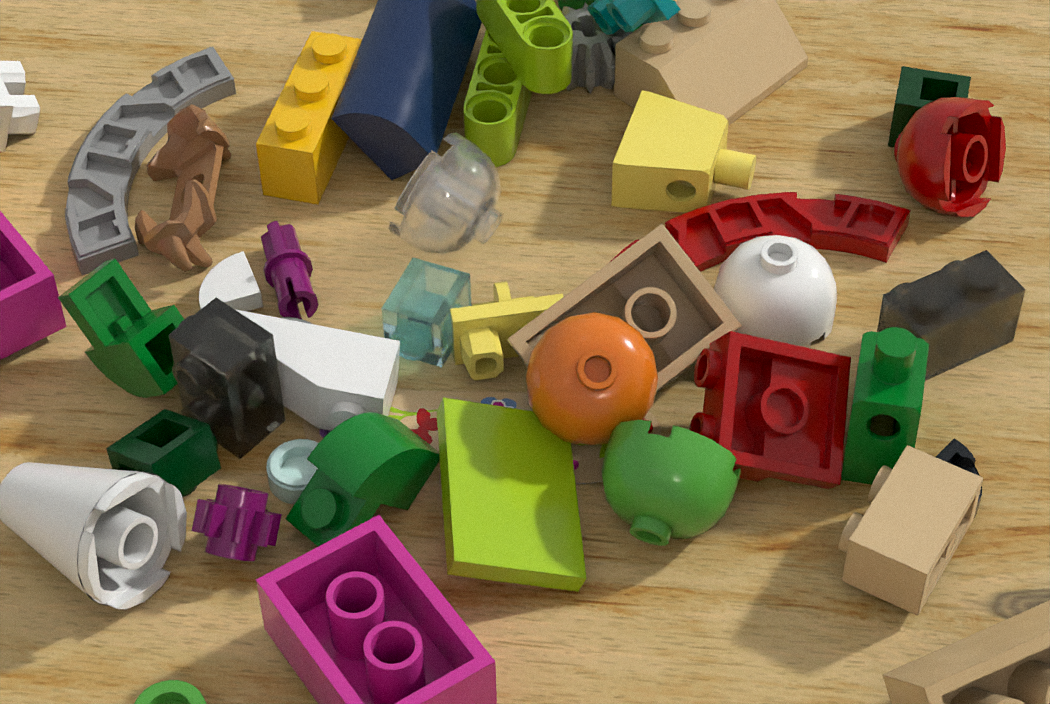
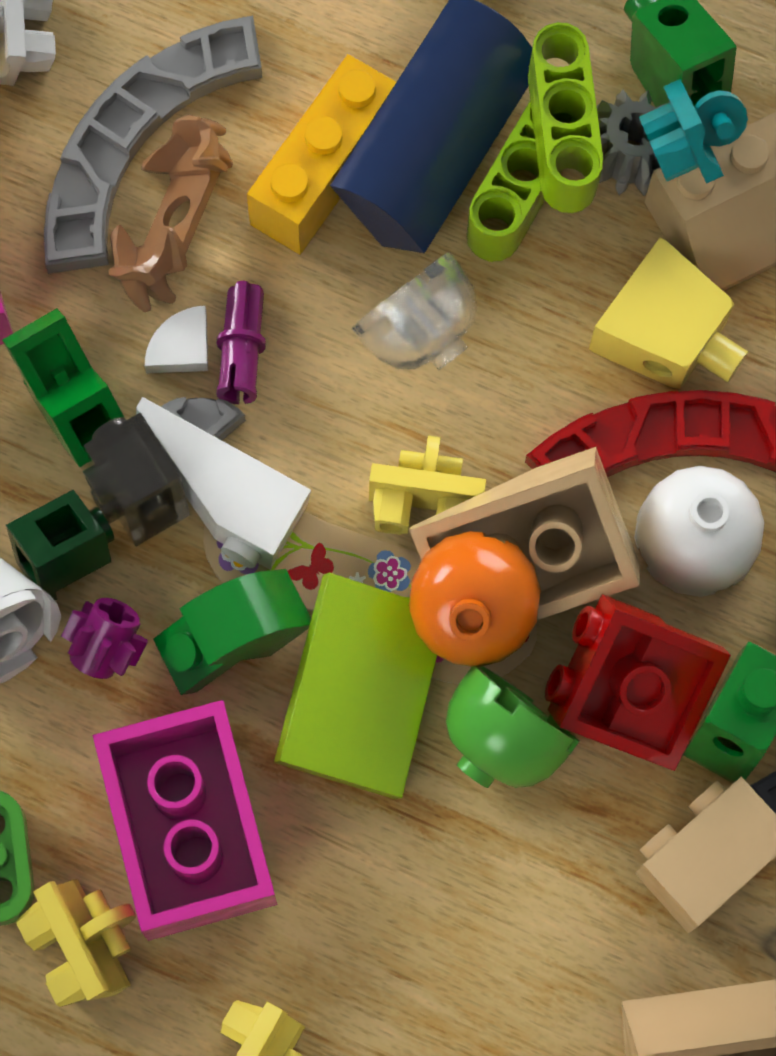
camera: 15 degrees right, 25 degrees up
light aqua tile [266,439,318,504] -> none
clear light blue brick [381,257,472,368] -> none

